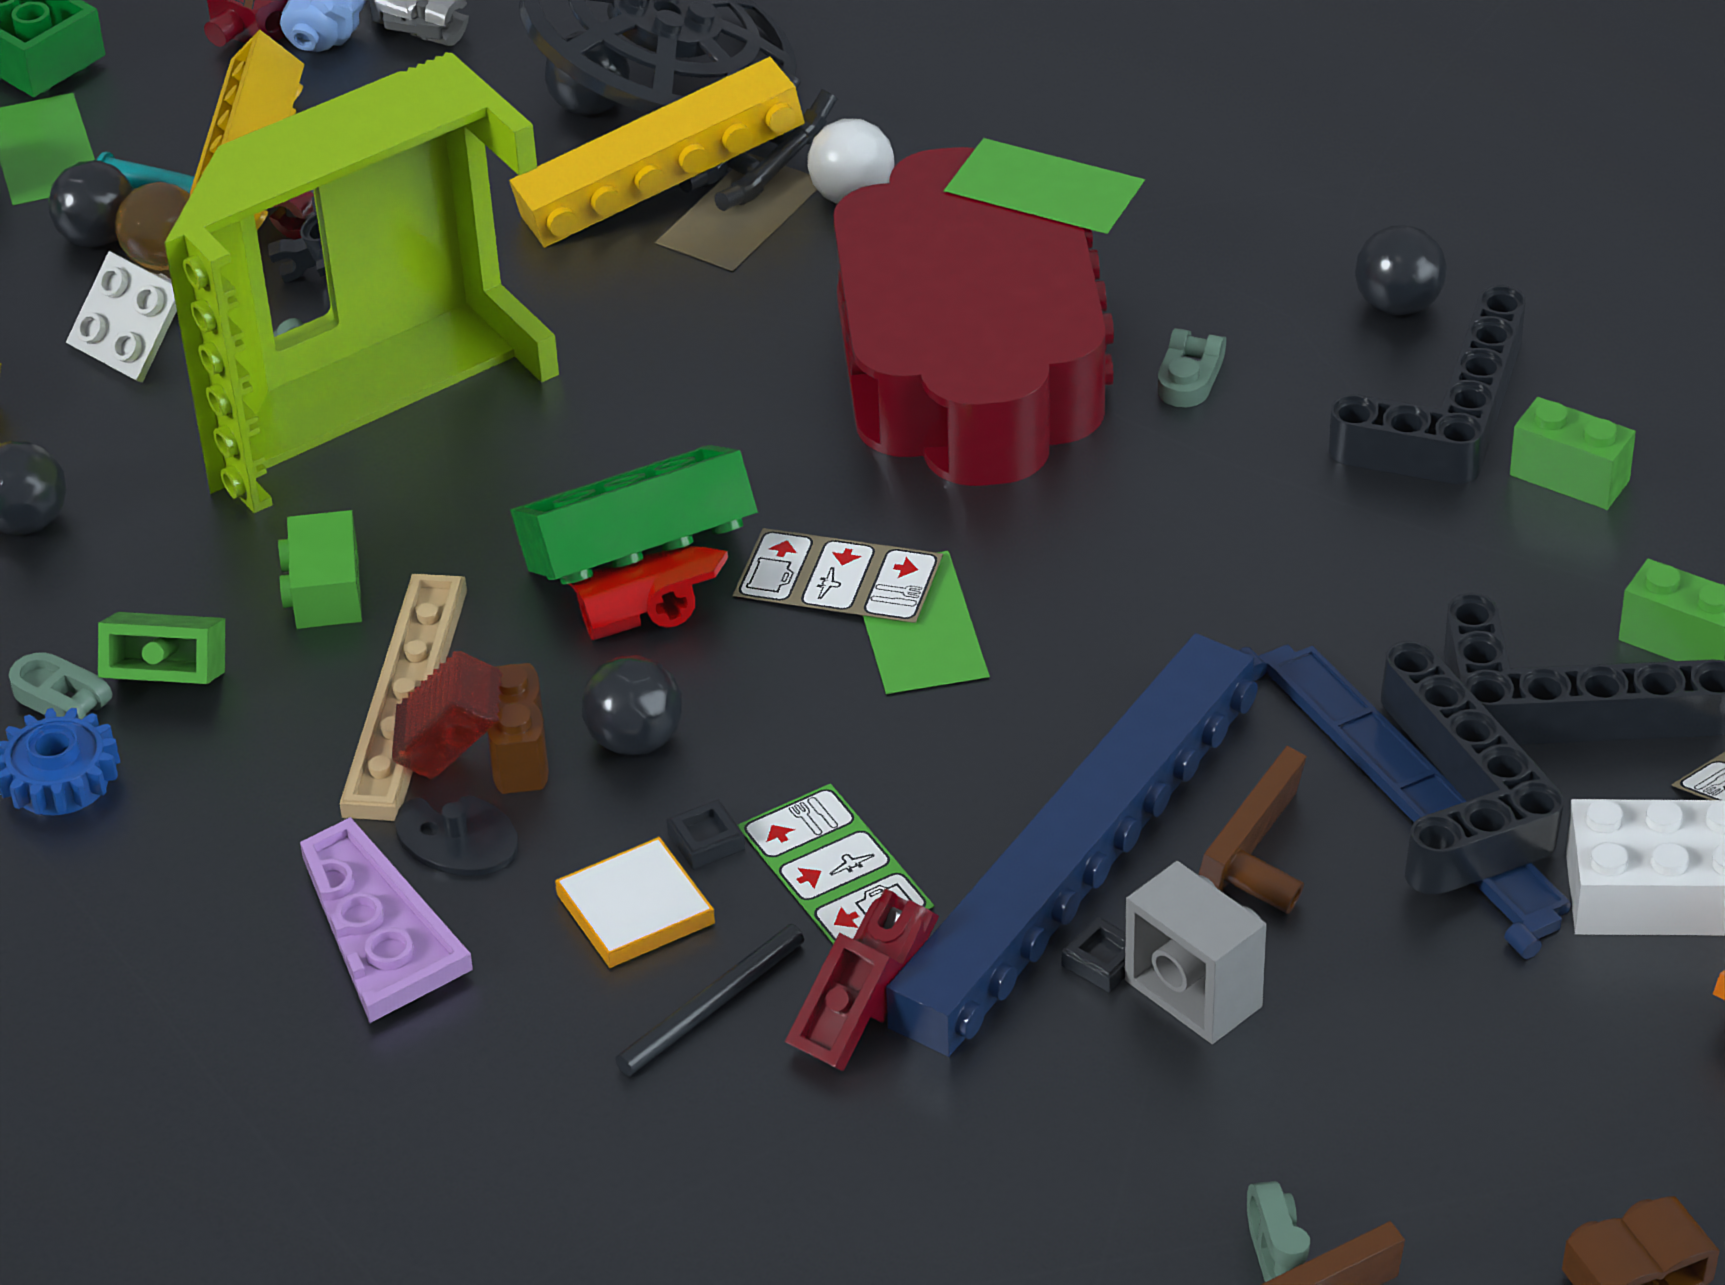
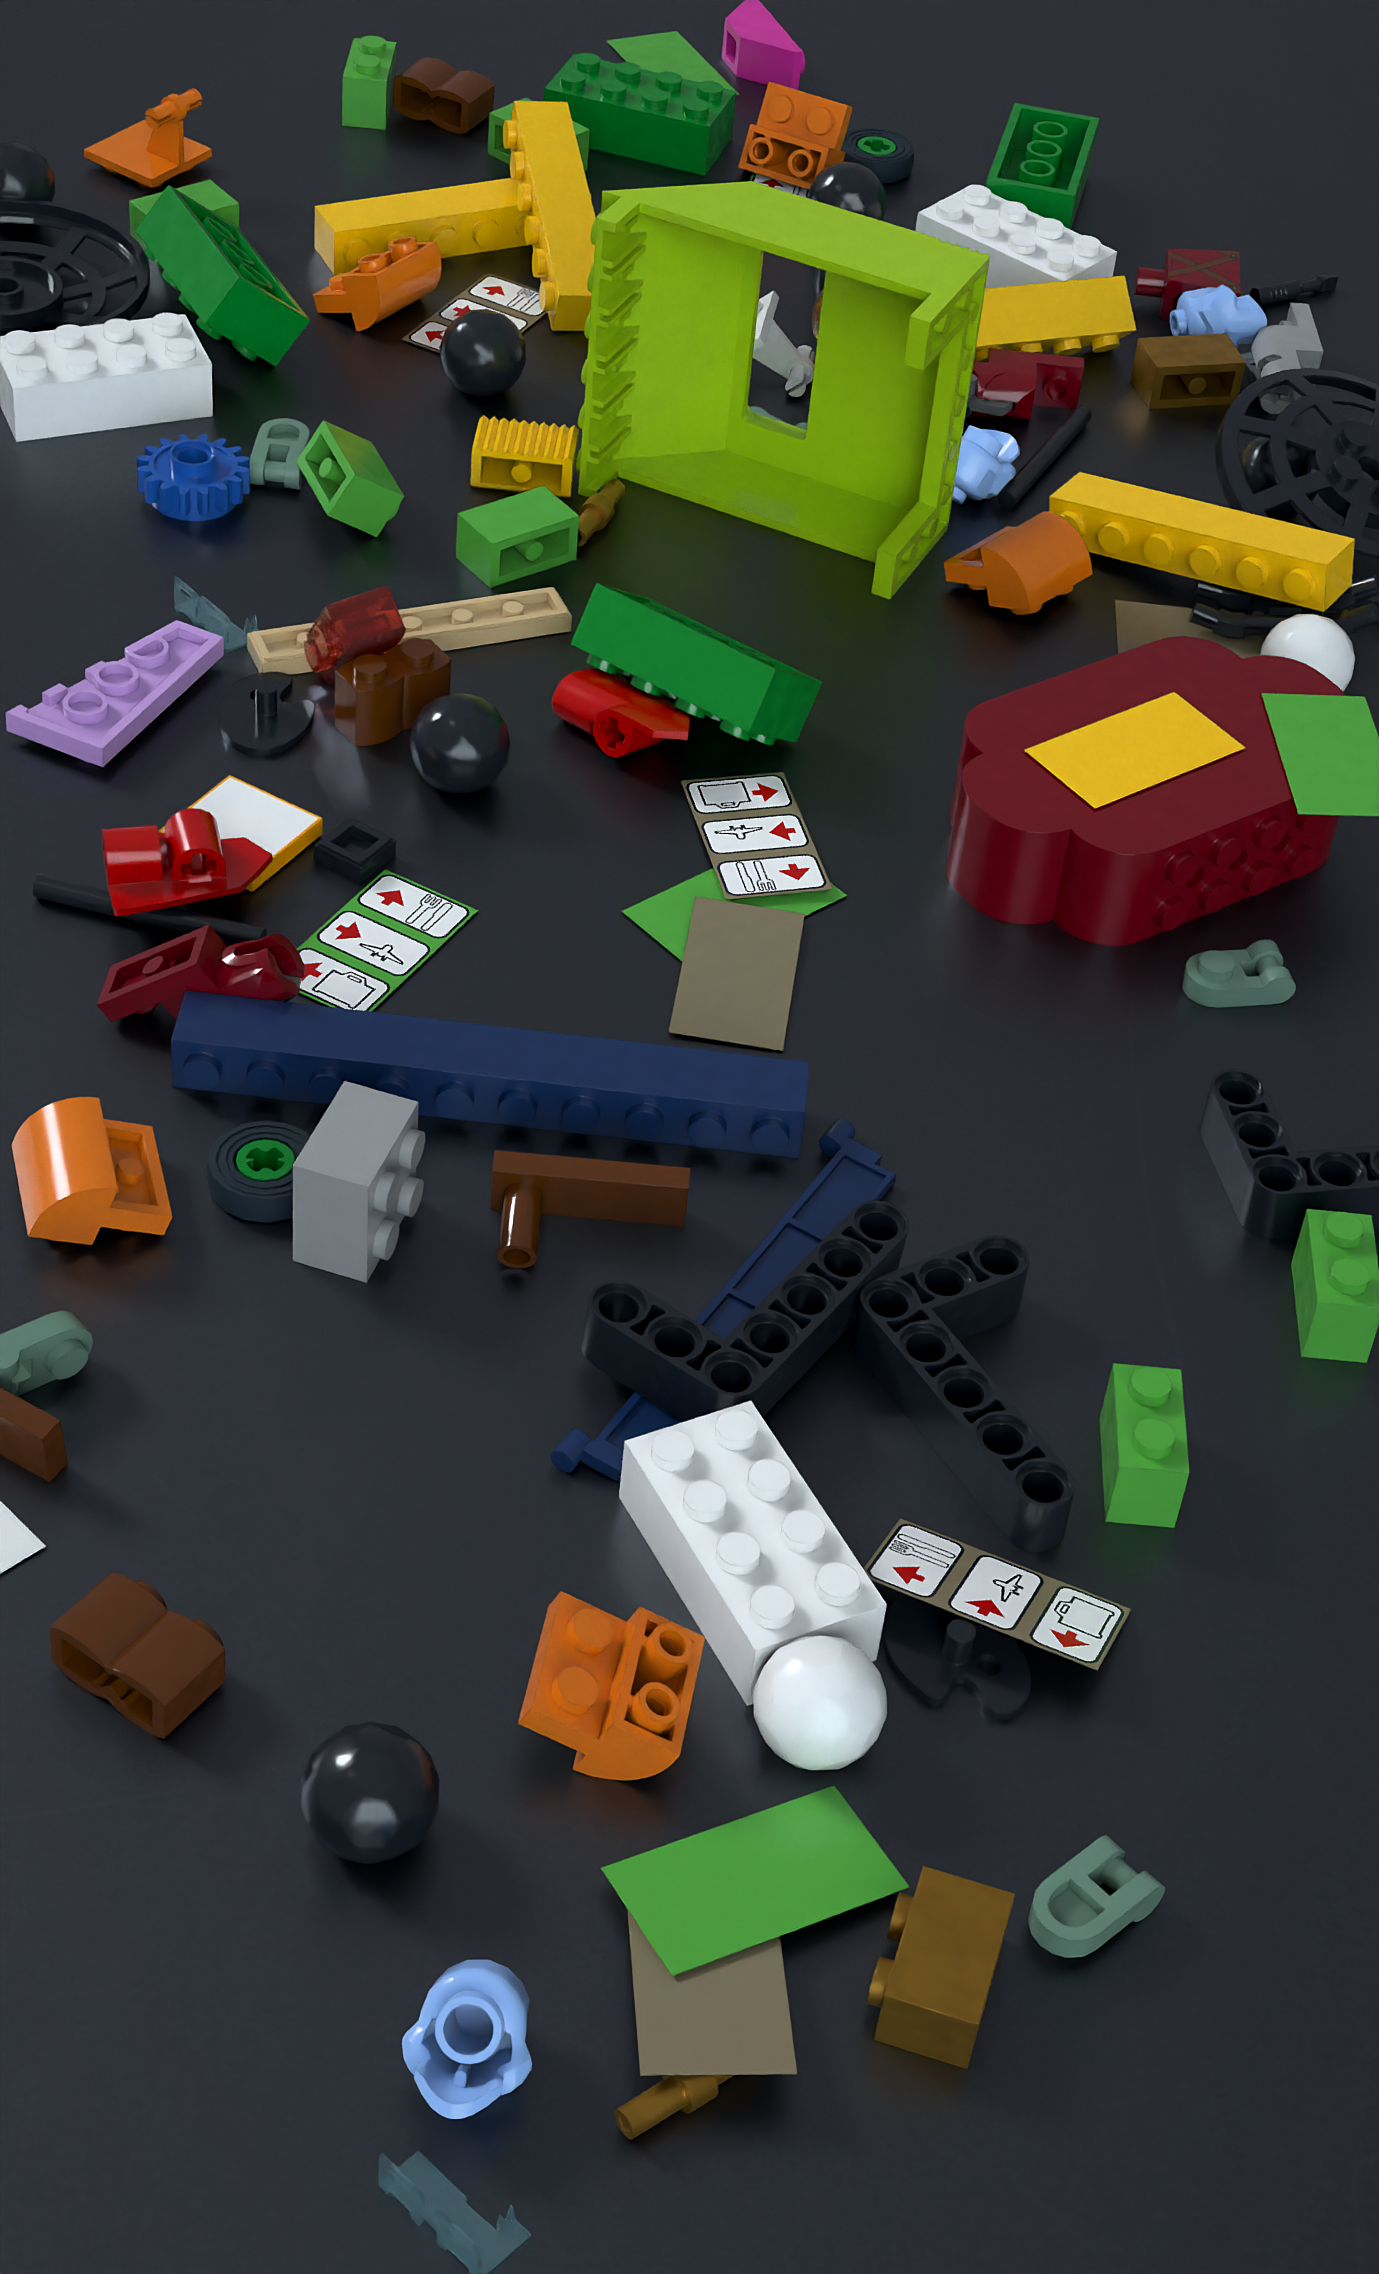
camera: 55 degrees right, 0 degrees up
none -> orange brick [11,1097,173,1245]
none -> red panel [102,808,273,916]
none -> clear light blue piece [174,576,260,652]
none -> black bush [206,1121,310,1223]
none -> yellow brick [470,415,579,498]
none -> pearl gold bar [577,479,626,546]
none -> dark tan sticker [668,896,805,1051]
none -> white brick [915,184,1117,288]
none -> orange brick [943,511,1093,615]
none -> yellow sticker [1024,692,1245,809]
none -> pearl gold brick [1130,333,1246,409]

